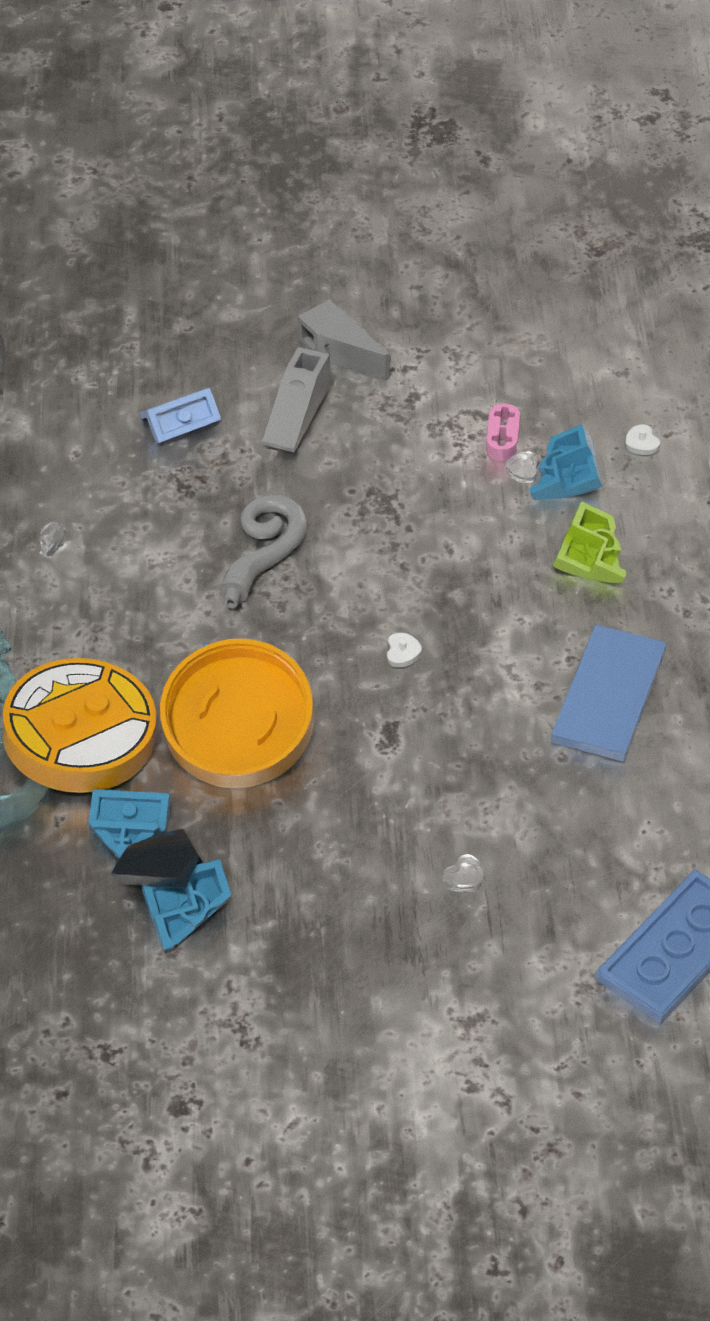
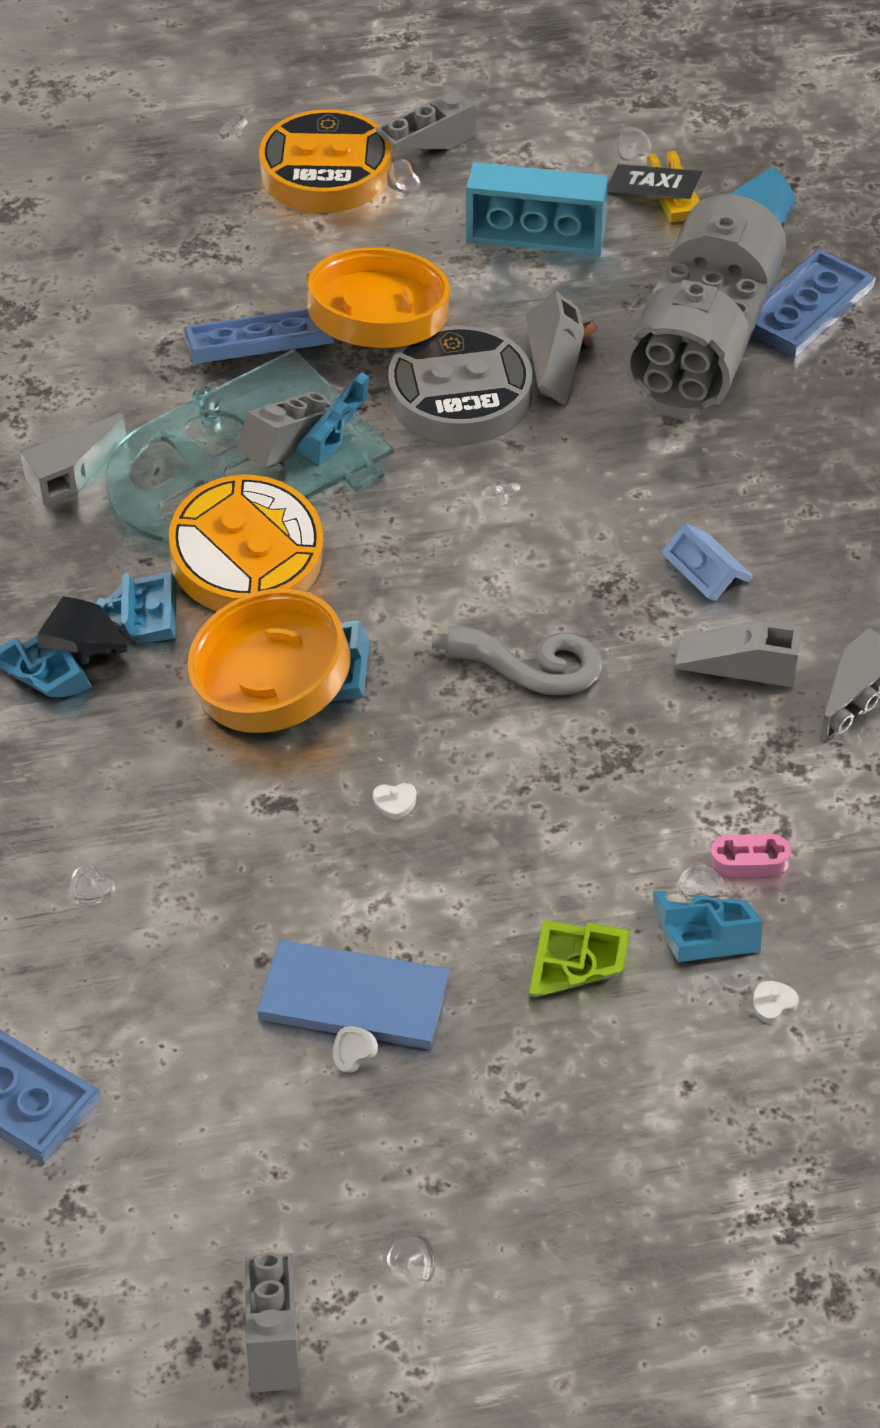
camera: 80 degrees right, 0 degrees up
none -> white piece [333,1026,378,1073]

